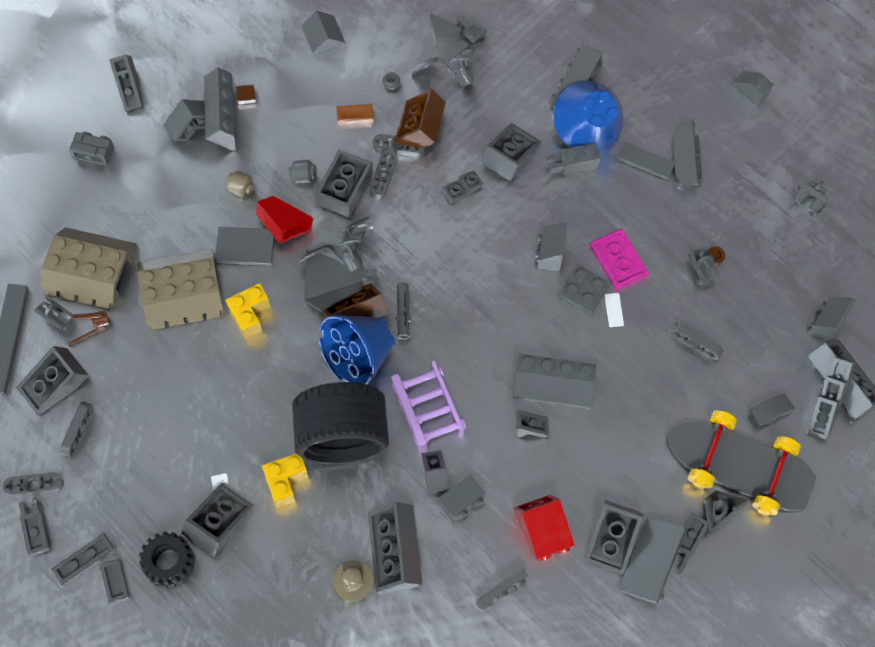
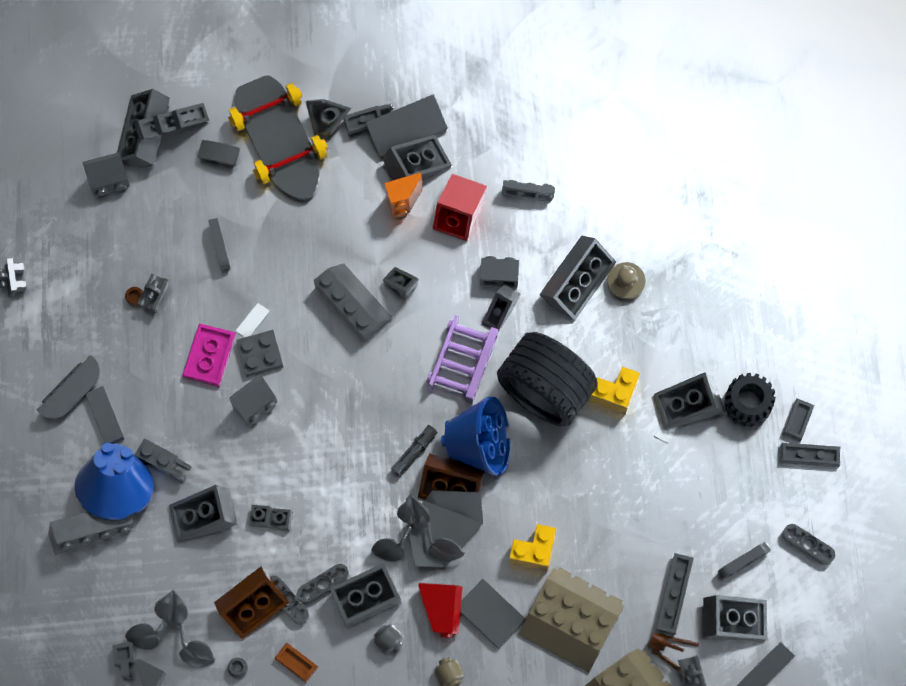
camera: 135 degrees left, 5 degrees up
dark grey hinge [19,497,50,556] -> none
none -> orange slope [384,172,423,217]
none -> dark grey plate [656,553,694,635]

